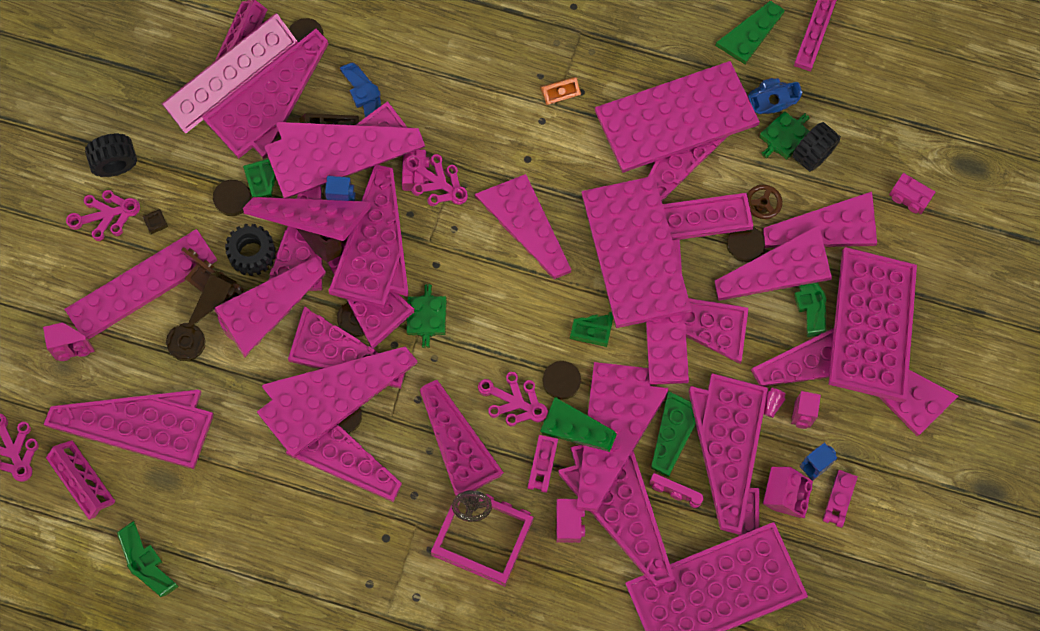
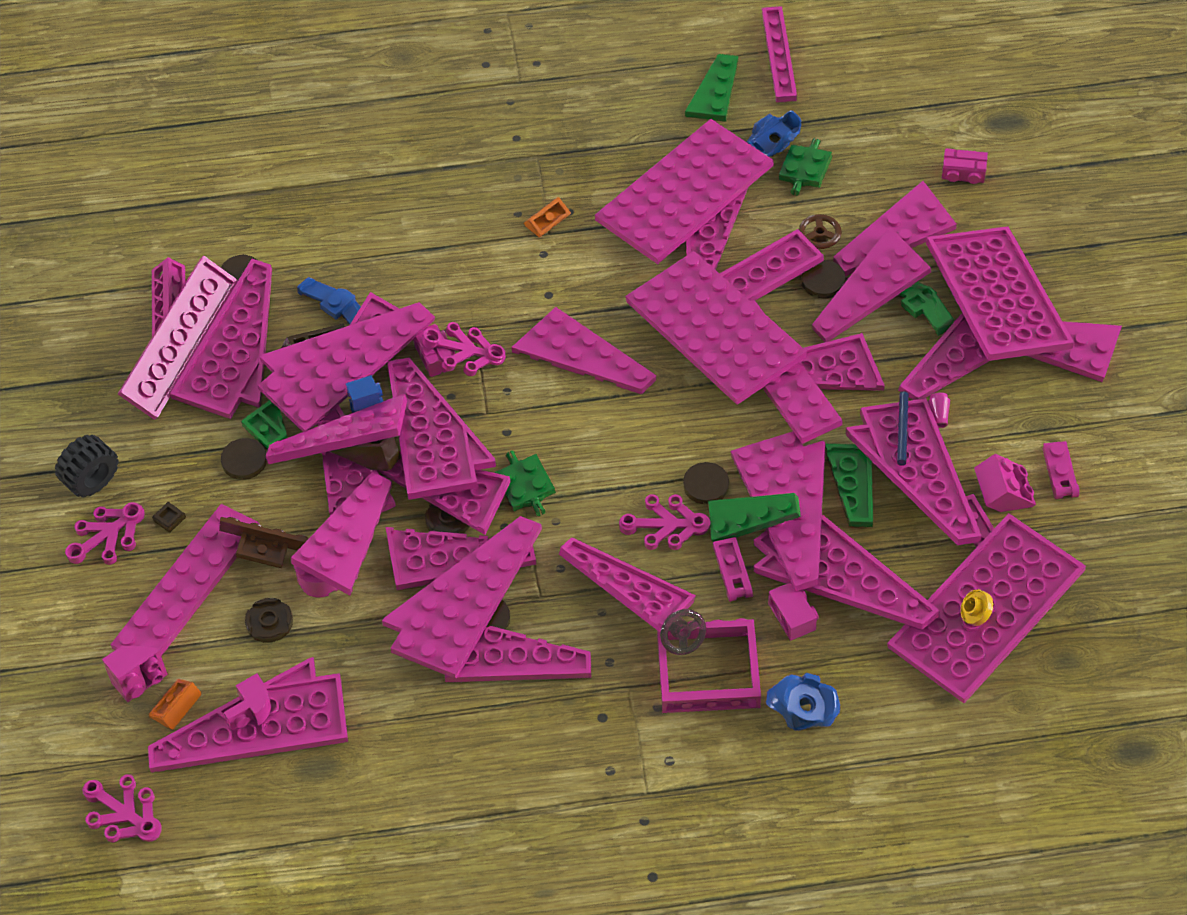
camera: 20 degrees left, 15 degrees down
dark pink fence [46,440,115,520] -> none
green plate [117,521,179,597] -> none
dark brown slope [187,271,237,327] -> none
black tyre [225,224,276,276] -> none
green wing [570,312,613,347] -> none
dark pink plate [649,473,703,508] -> none
dark pink brick [791,391,821,429] -> none
black tyre [792,122,841,172] -> none
blue brick [800,442,838,481] -> none
none -> orange slope [148,679,201,730]
none -> dark pink brick [224,673,271,731]
none -> blue piece [766,673,840,731]
none -> dark blue bar [897,391,909,466]
none -> yellow plate [960,589,993,626]

